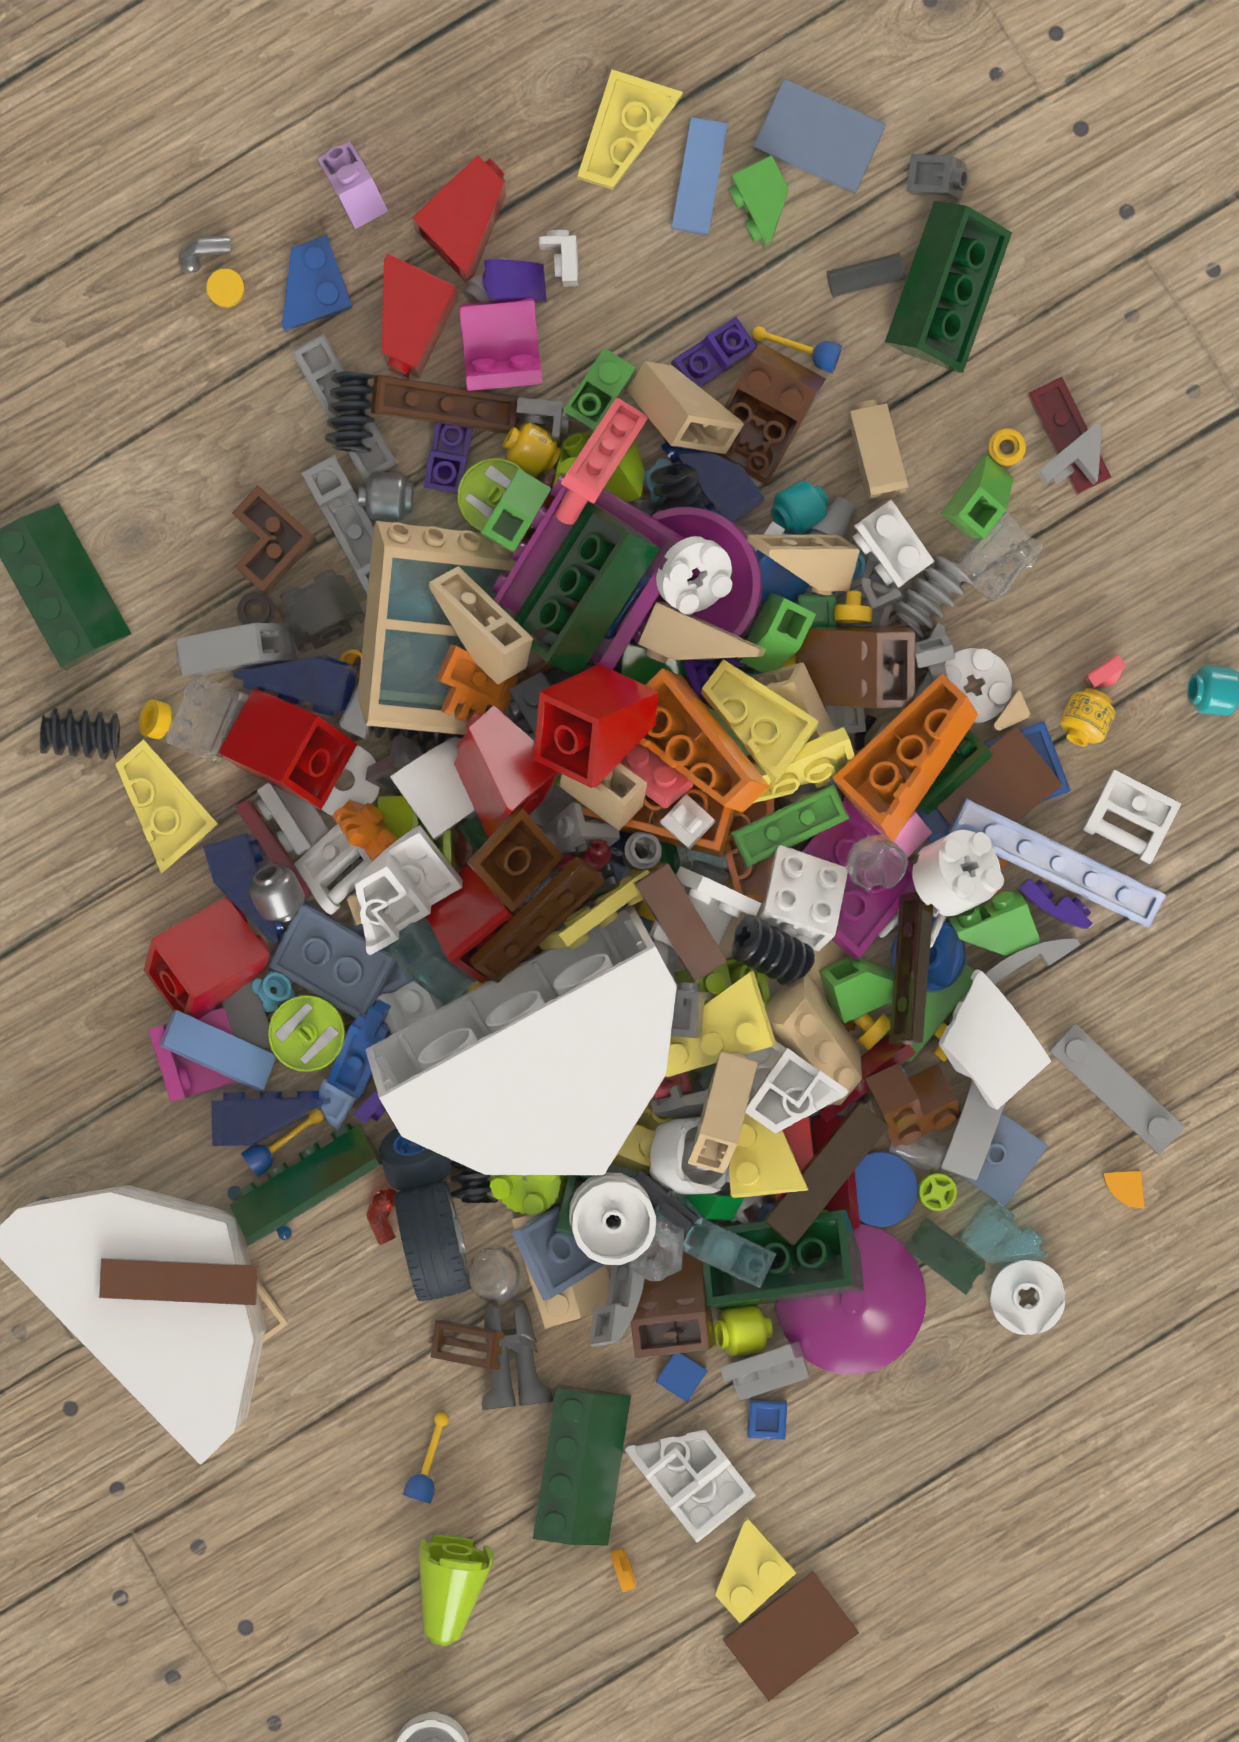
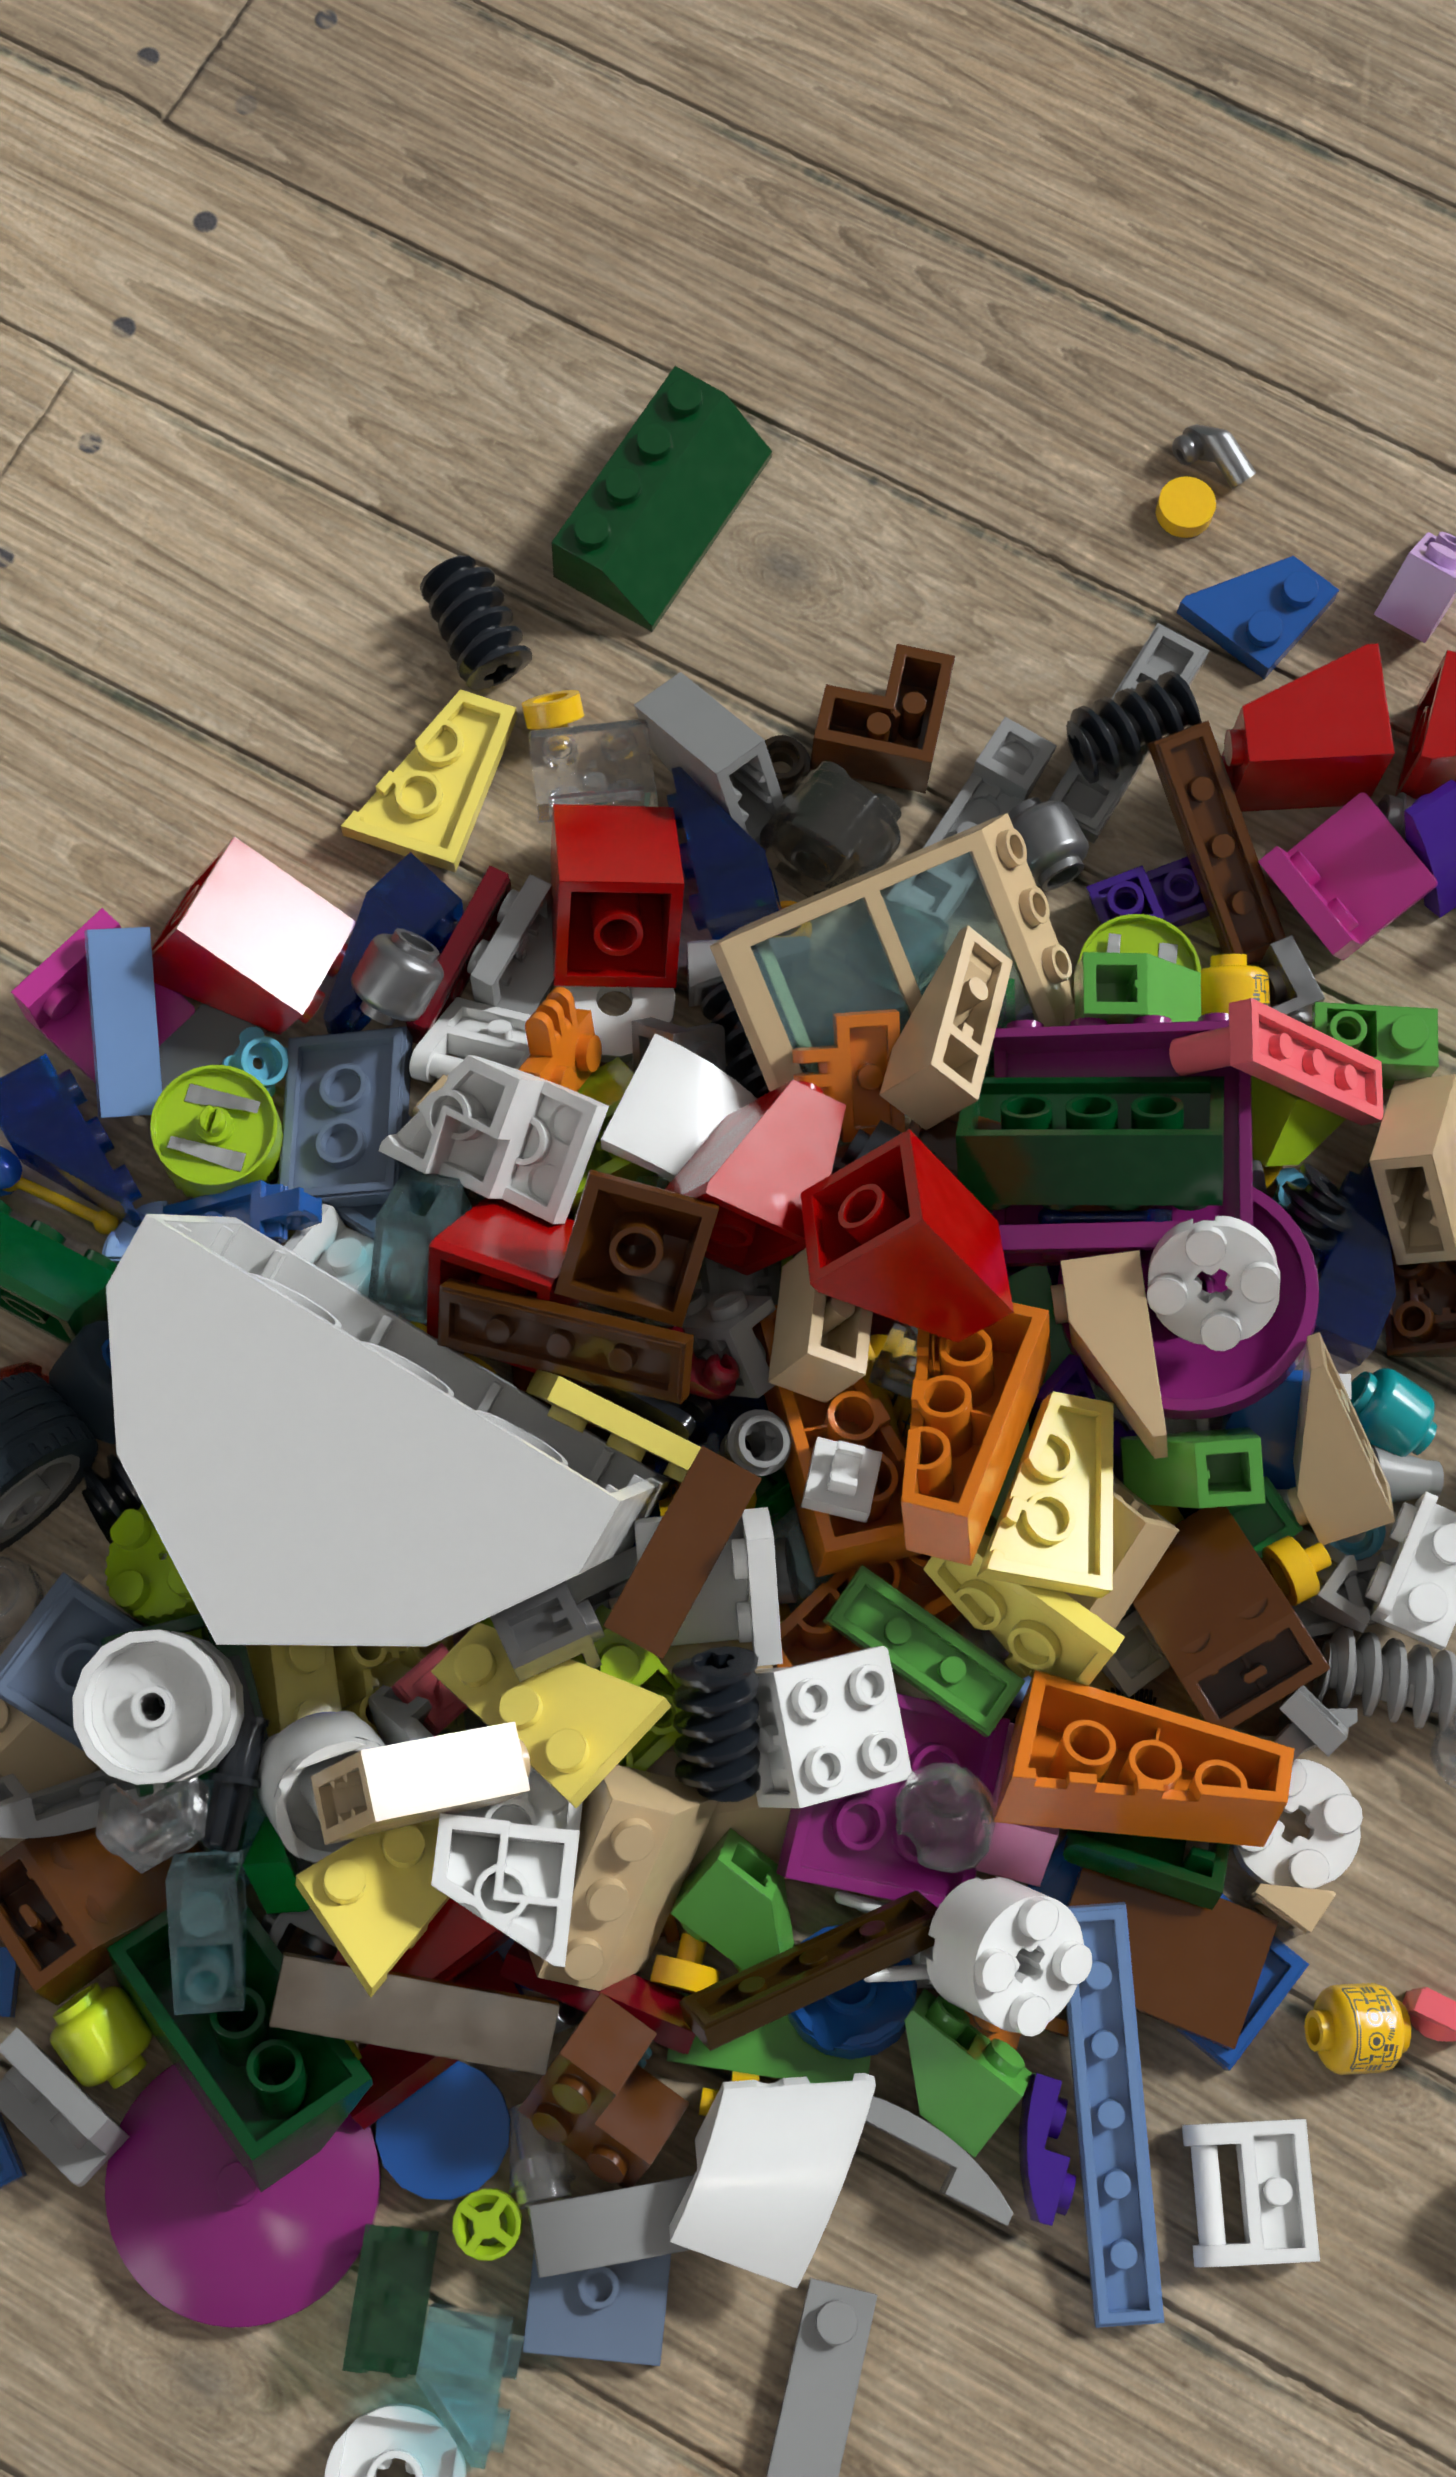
camera: 55 degrees right, 15 degrees down
coral hinge [620,743,693,809] -> none

